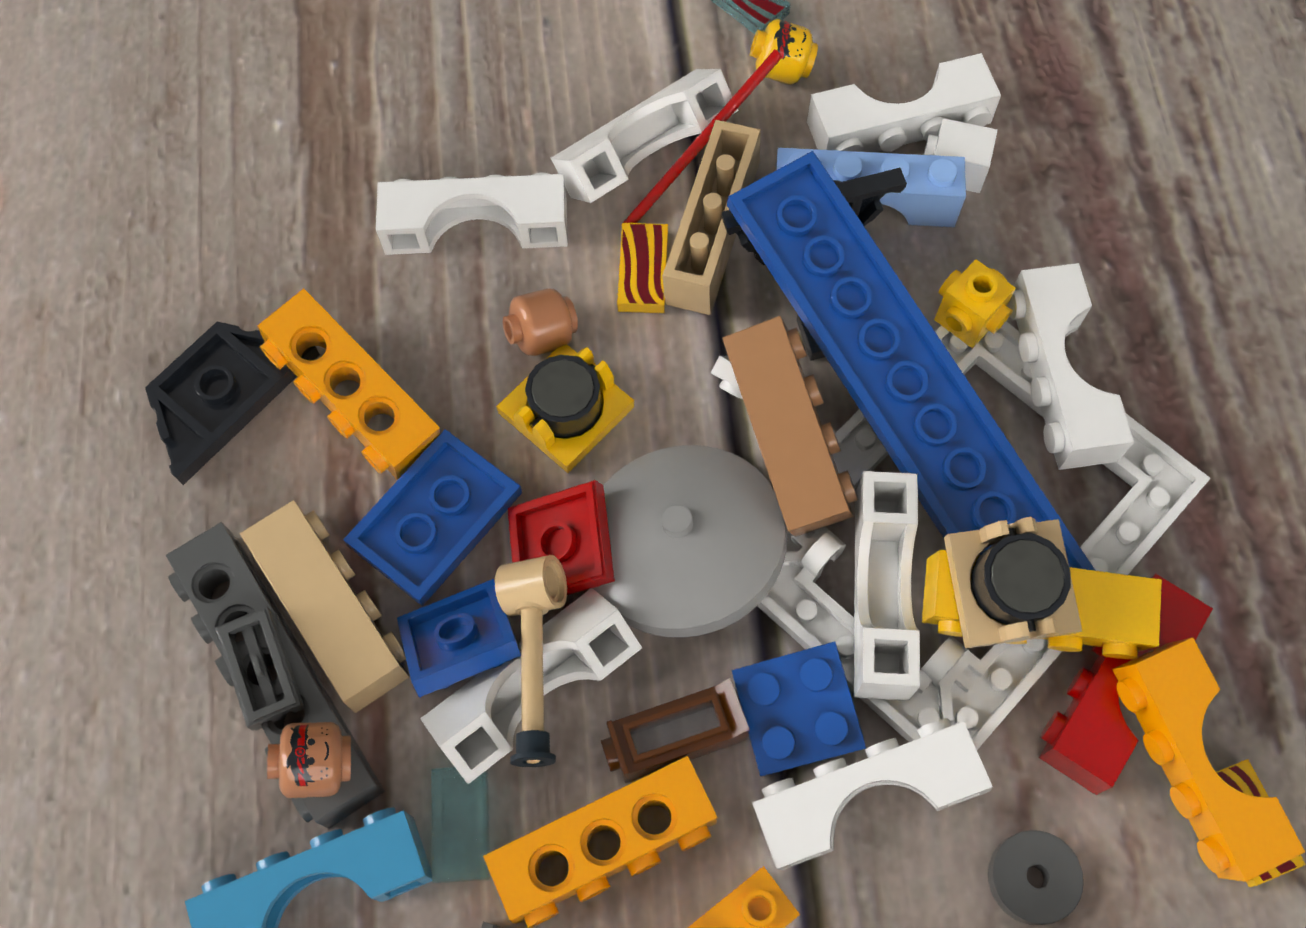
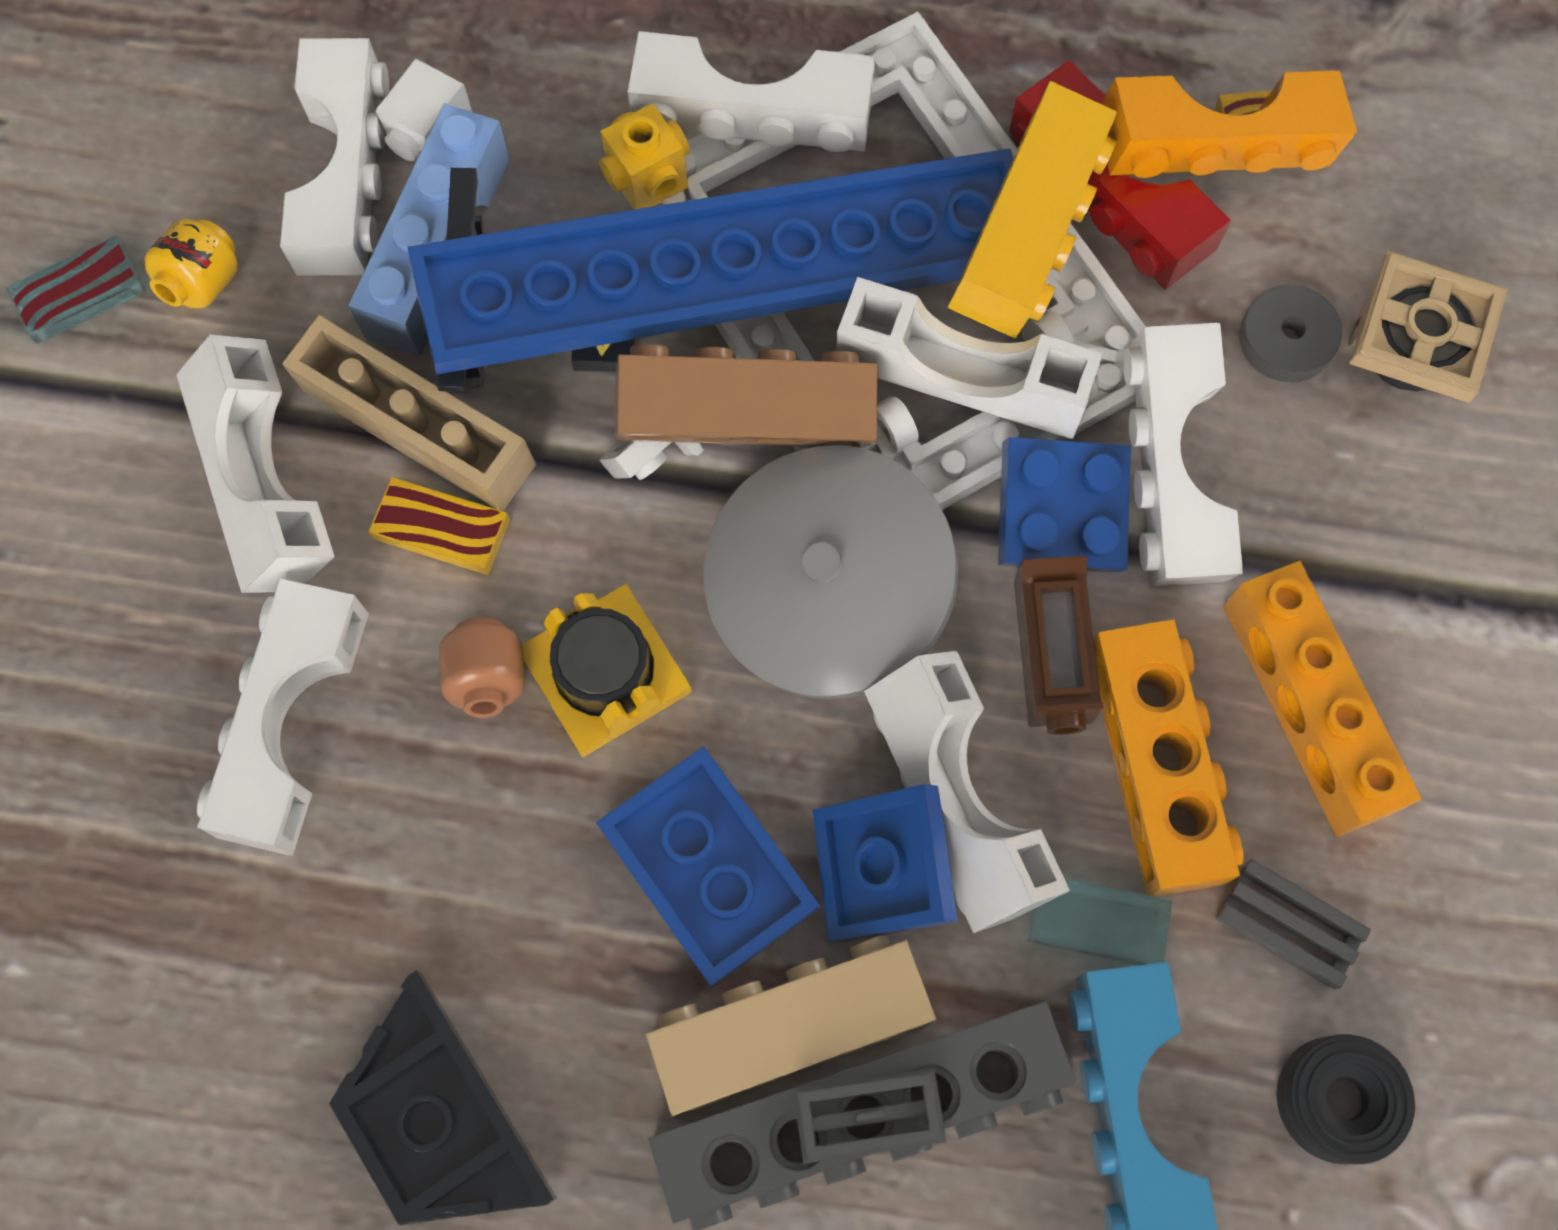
camera: 75 degrees left, 5 degrees up
light orange brick [257,288,440,480] -> none
nougat head [267,722,351,798] -> none
tan piece [495,555,567,767] -> none
red tile [507,480,615,595] -> none
red axle [623,49,783,223] -> none
piece [944,517,1082,649] -> none

